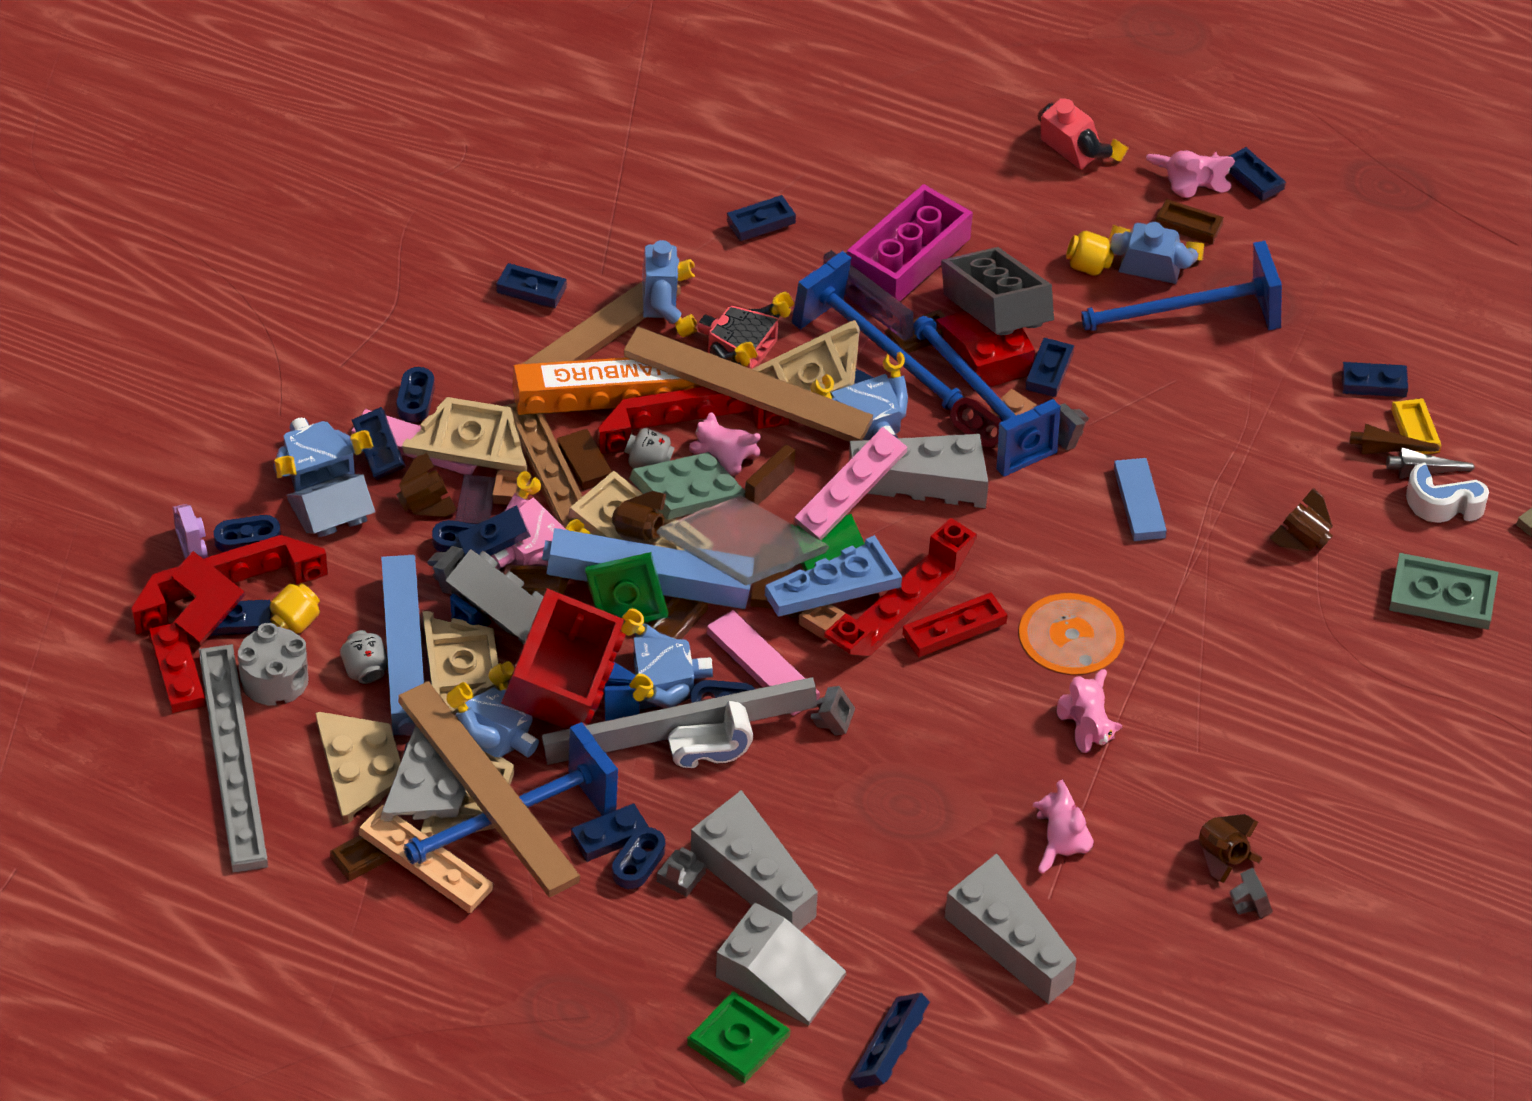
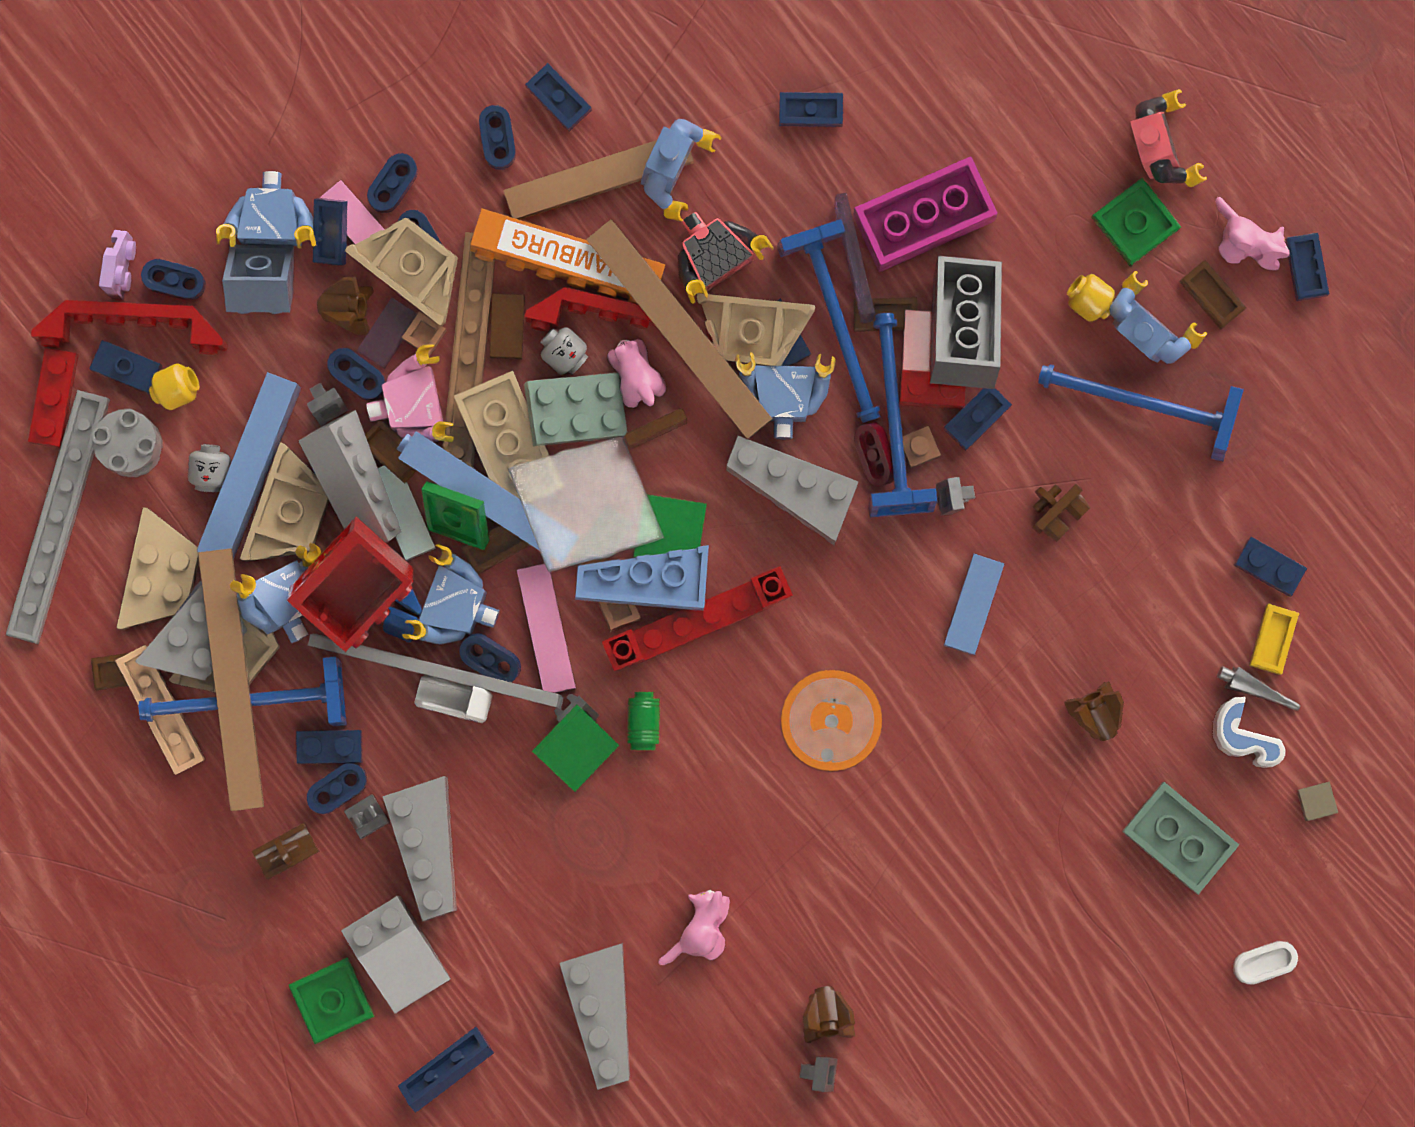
camera: 30 degrees right, 35 degrees up
red tile [171,551,245,645] -> none
dark blue plate [457,505,531,556] -> none
reddish brown brick [612,491,673,546] -> none
bright pink plate [795,427,907,542] -> none
red plate [902,592,1008,658] -> none
bright pink animal [1057,669,1122,753] -> none
reddish brown piece [1350,424,1440,454] -> none
none -> reddish brown hips [252,823,320,880]
none -> dark blue plate [479,105,516,170]
none -> green tile [532,704,619,792]
none -> green head [627,692,660,750]
none -> reddish brown hips [1032,484,1091,542]
none -> green tile [1091,177,1181,267]

